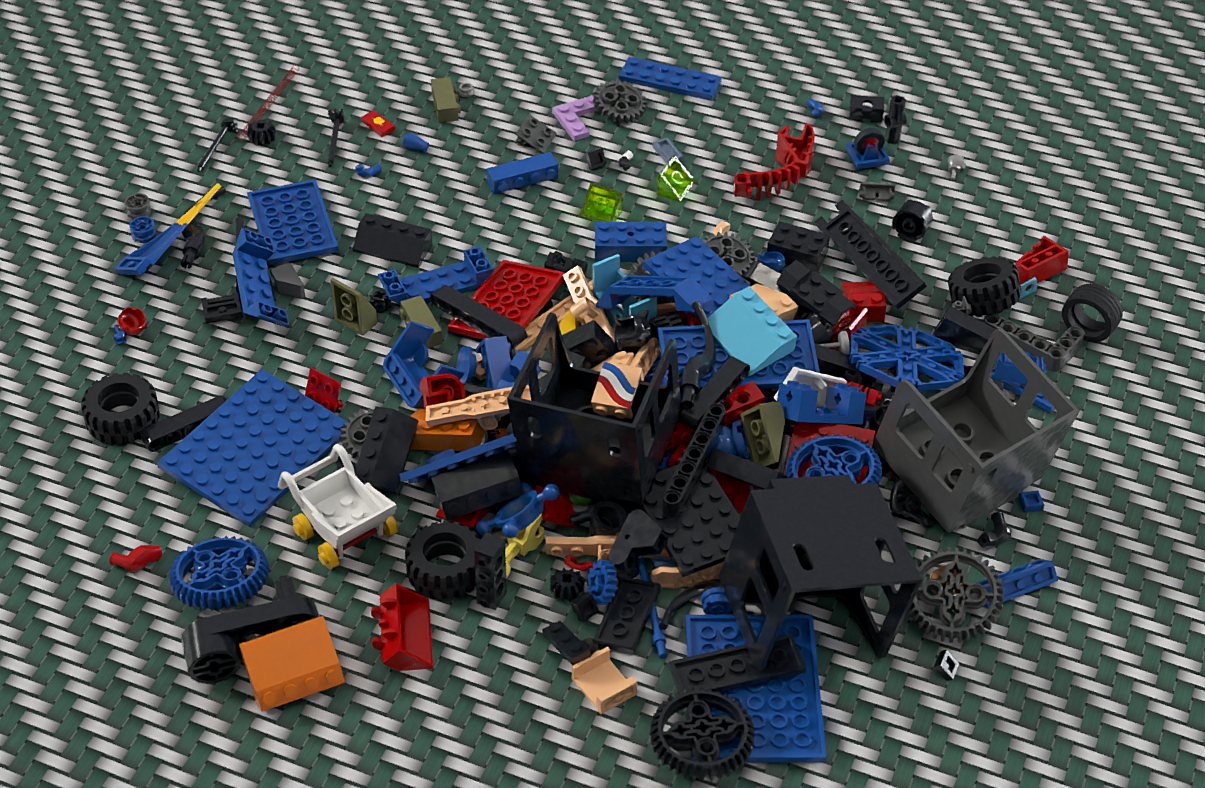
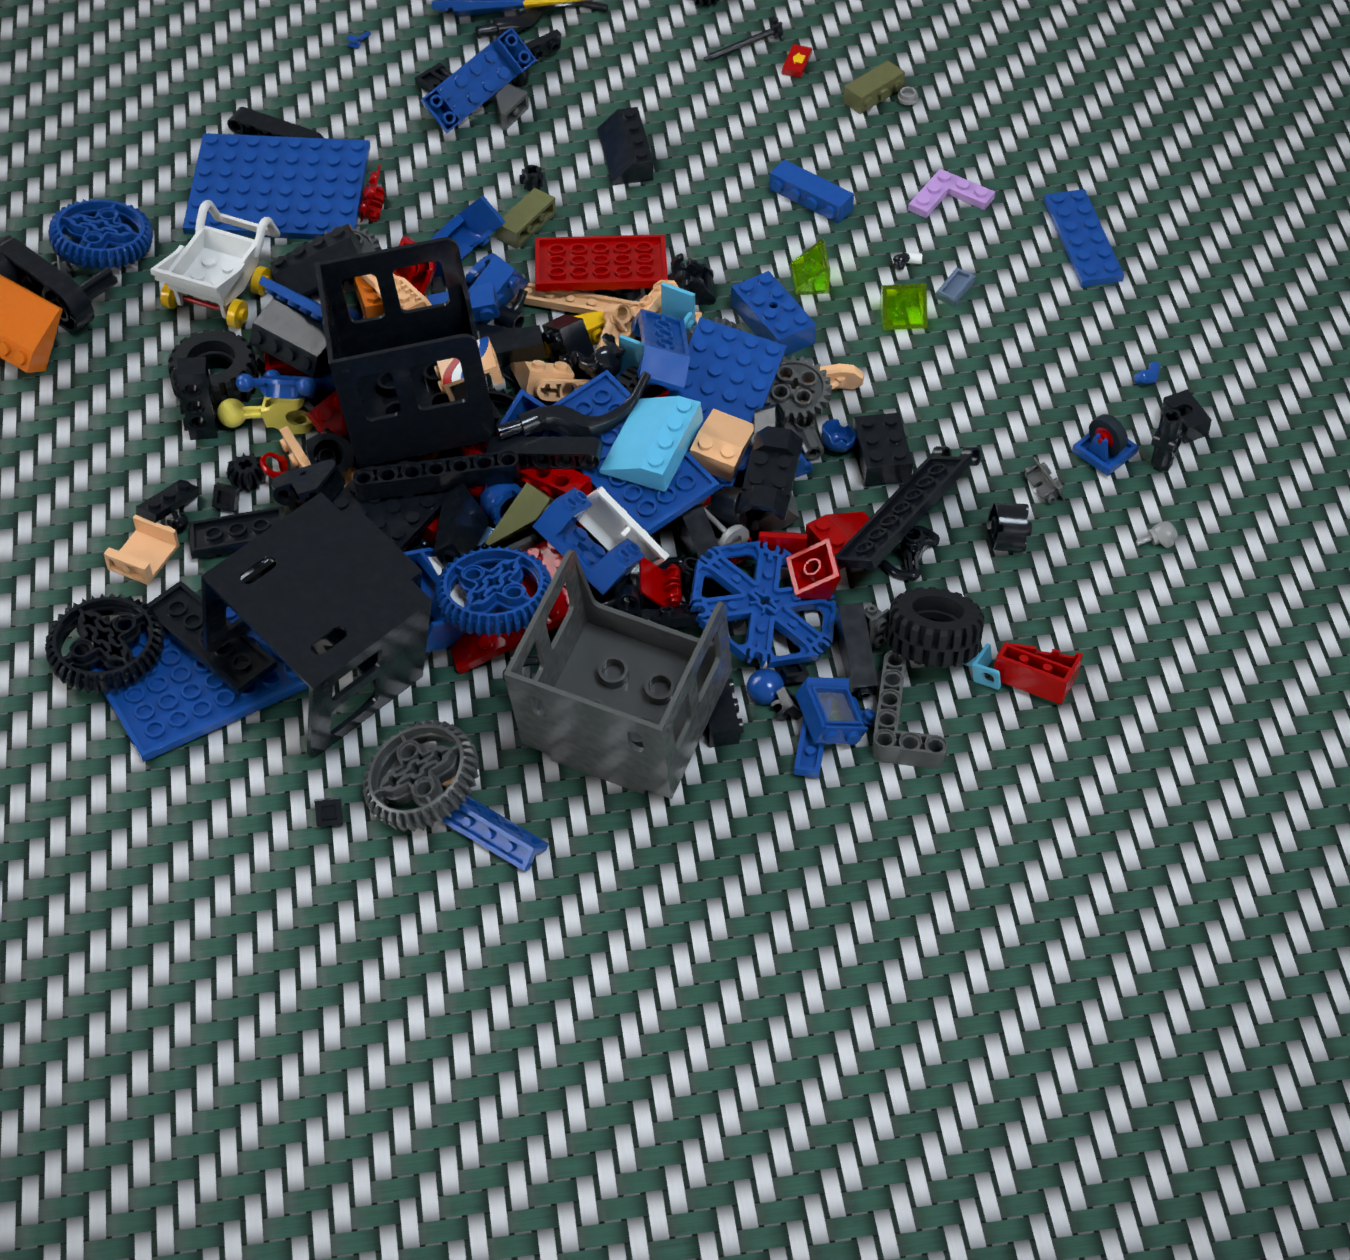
camera: 60 degrees right, 5 degrees up
black tyre [81,373,160,445] -> none
red arm [109,545,162,572] -> none
red hair [117,307,146,335] -> none
blue plate [247,179,339,265] -> none
olive slope [330,278,377,336] -> none
blue arm [355,164,382,177] -> none
red piece [371,583,433,671] -> none
blue slope [378,246,493,305] -> none
blue cone [402,133,429,152] -> none
black beam [430,285,528,349] -> none
dark grey hinge [515,114,557,153] -> none
black tile [585,147,607,169] -> none
blue gear [587,559,618,605] -> none
dark grey gear [593,80,647,124] -> none
red piece [733,123,815,200] -> none
black arm [977,512,1011,548] -> none
blue tile [1018,491,1045,512] -> none
black tyre [1062,283,1123,342] -> none
none -> red slope [786,538,841,600]

